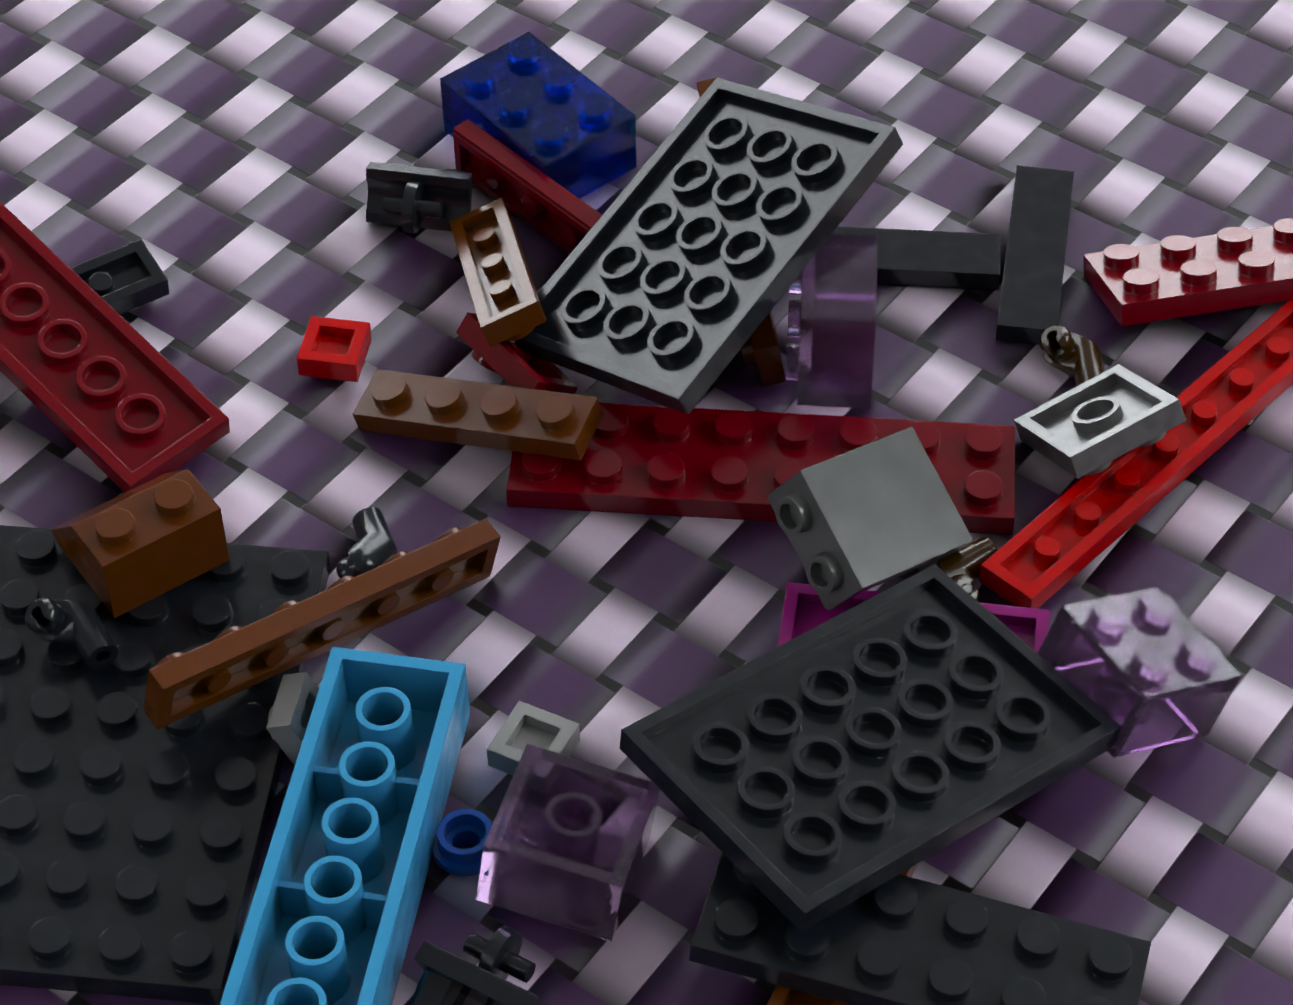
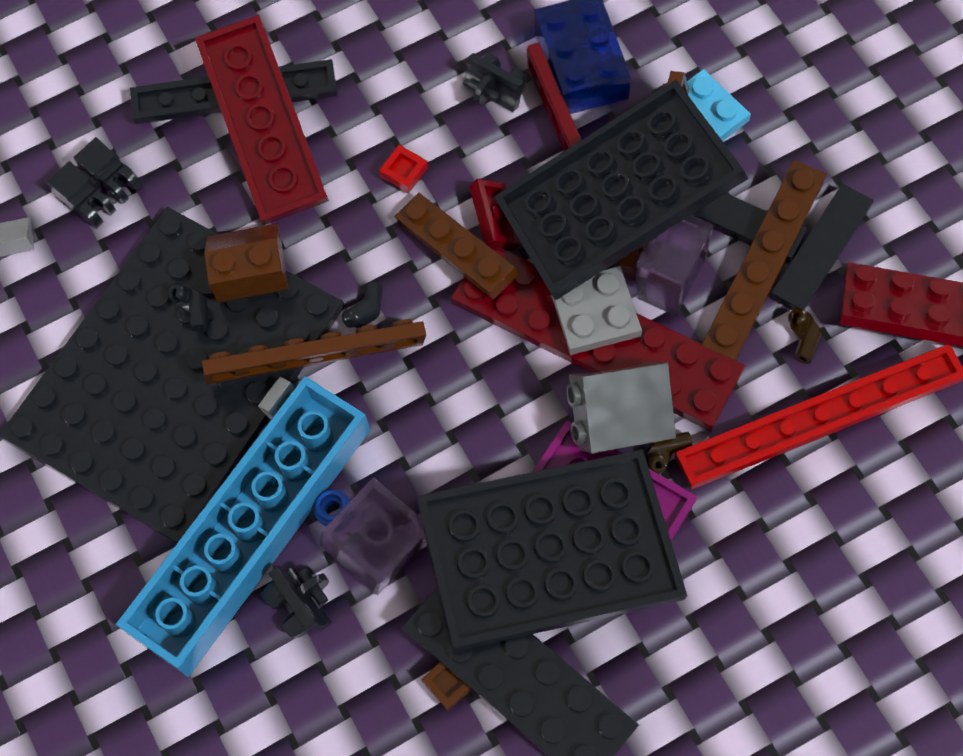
camera: 30 degrees right, 20 degrees up
reddish brown plate [449,197,546,347] -> none
light grey plate [487,700,580,790] -> none
flat silver plate [1014,364,1186,479] -> none
clear purple brick [1037,587,1242,758] -> none
none -> light grey plate [551,266,642,355]
none -> reddish brown plate [702,160,827,361]

